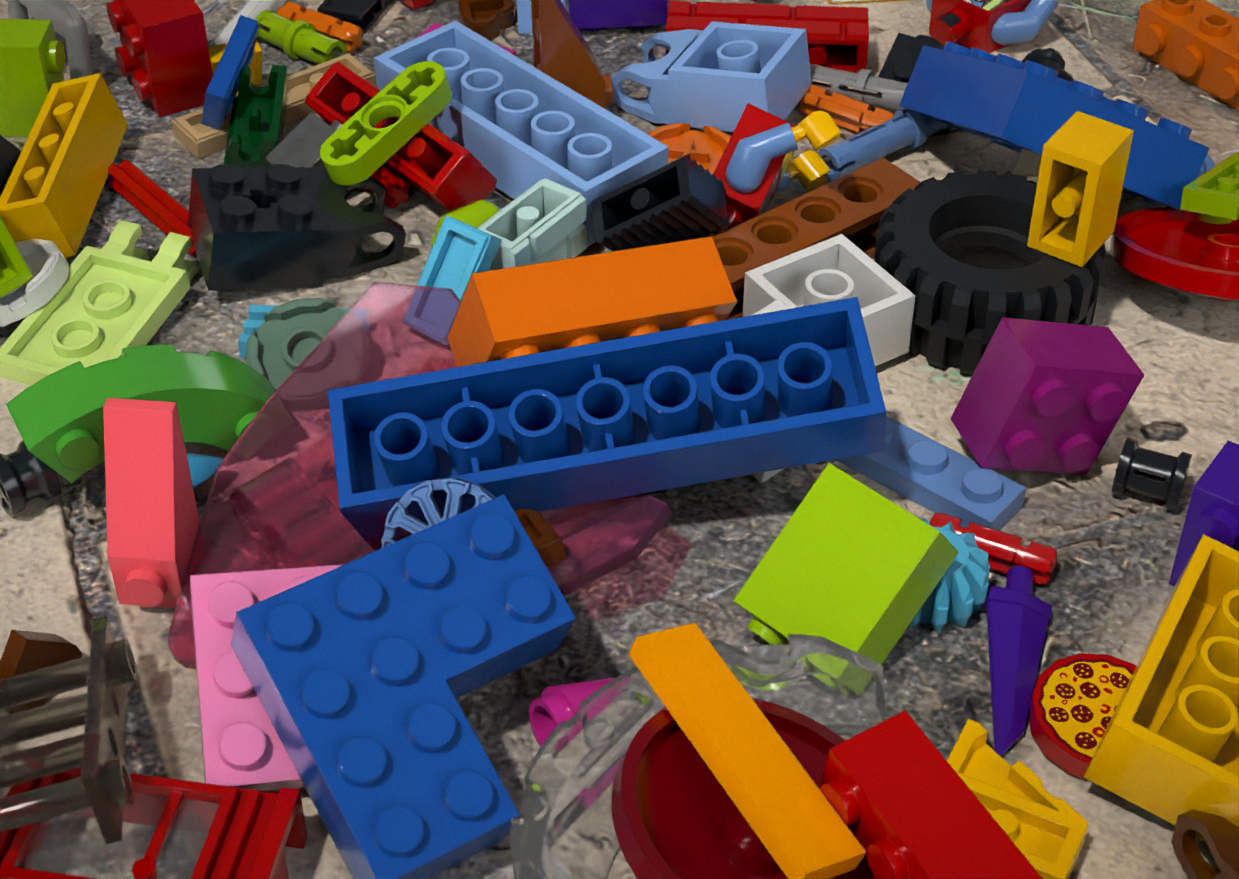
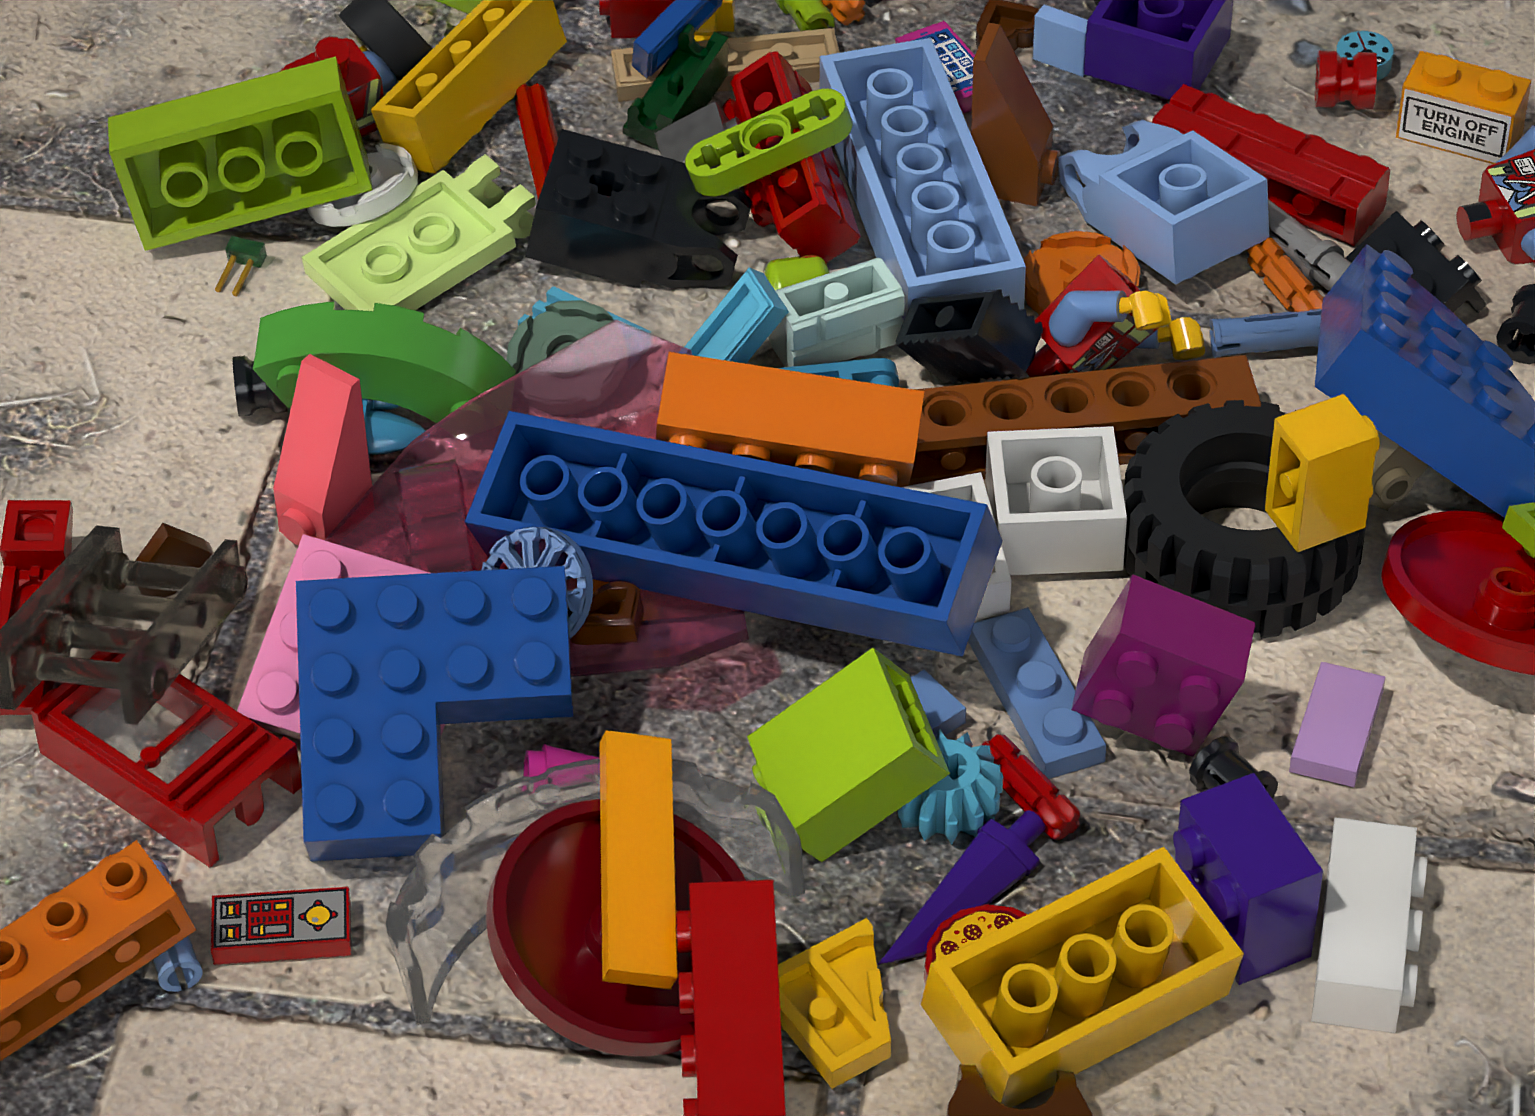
camera: 30 degrees right, 5 degrees up
none -> lavender tile [1289,662,1385,787]

